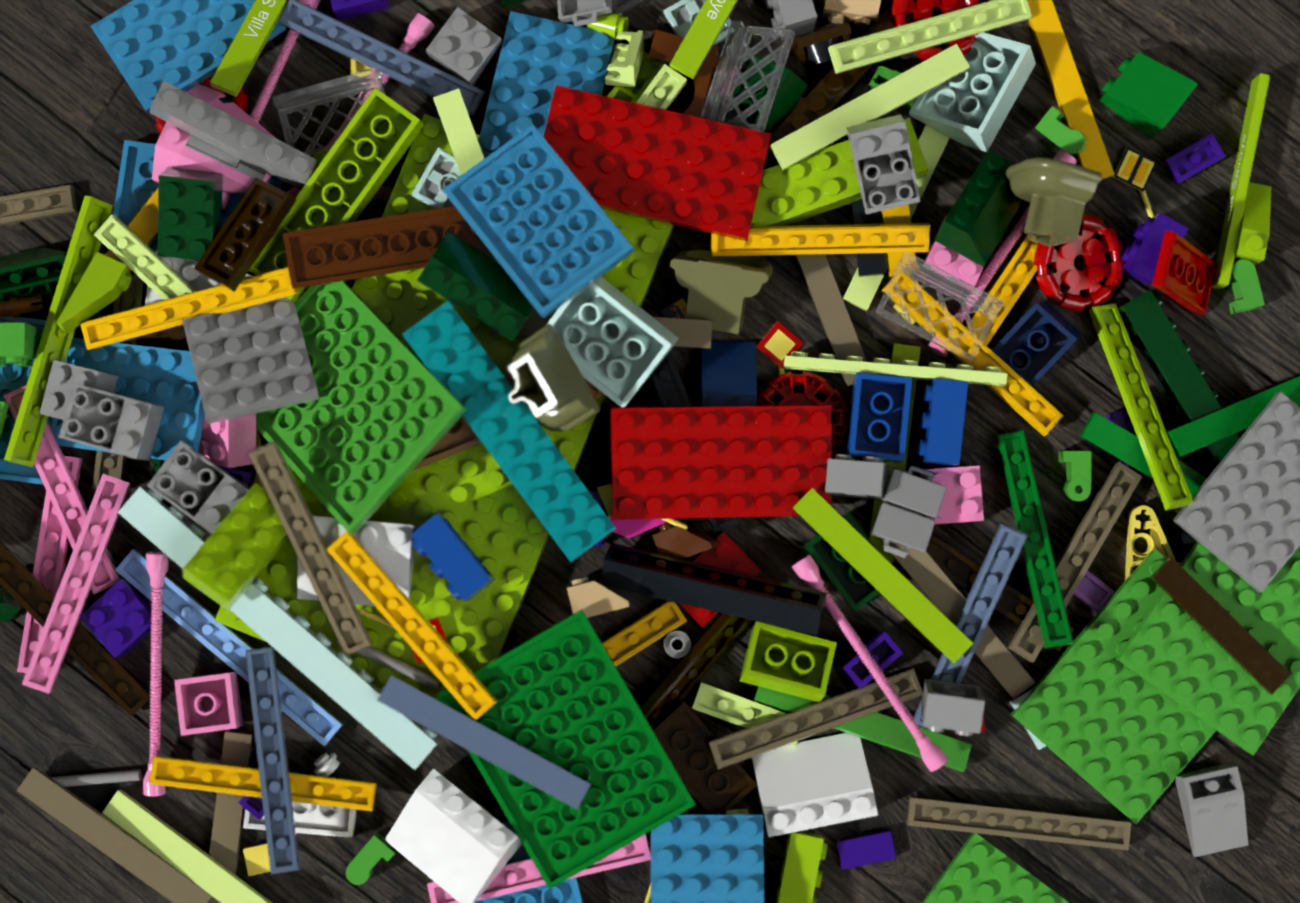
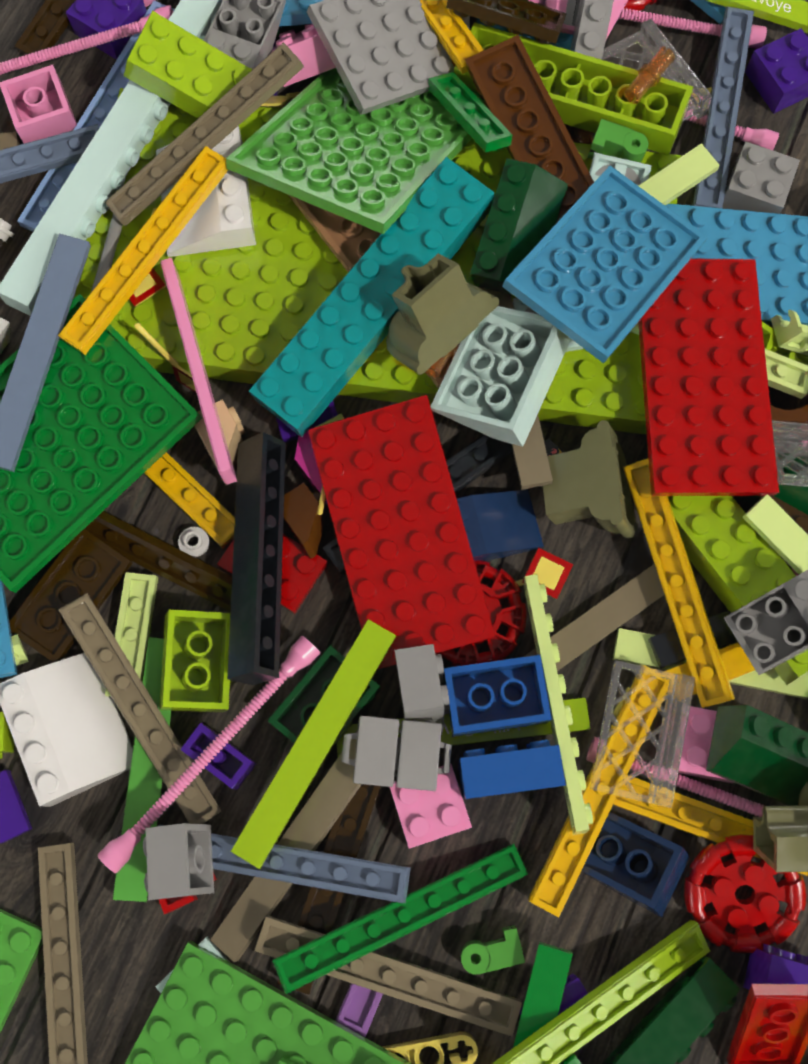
camera: 75 degrees right, 10 degrees down
blue brick [411,513,496,601] -> none
none -> light yellow piece [134,323,197,394]
none -> bright pink tile [161,257,237,484]
none -> green plate [428,72,513,153]
none -> bright green leg [587,119,649,163]
none -> clear orange pin [624,46,675,104]

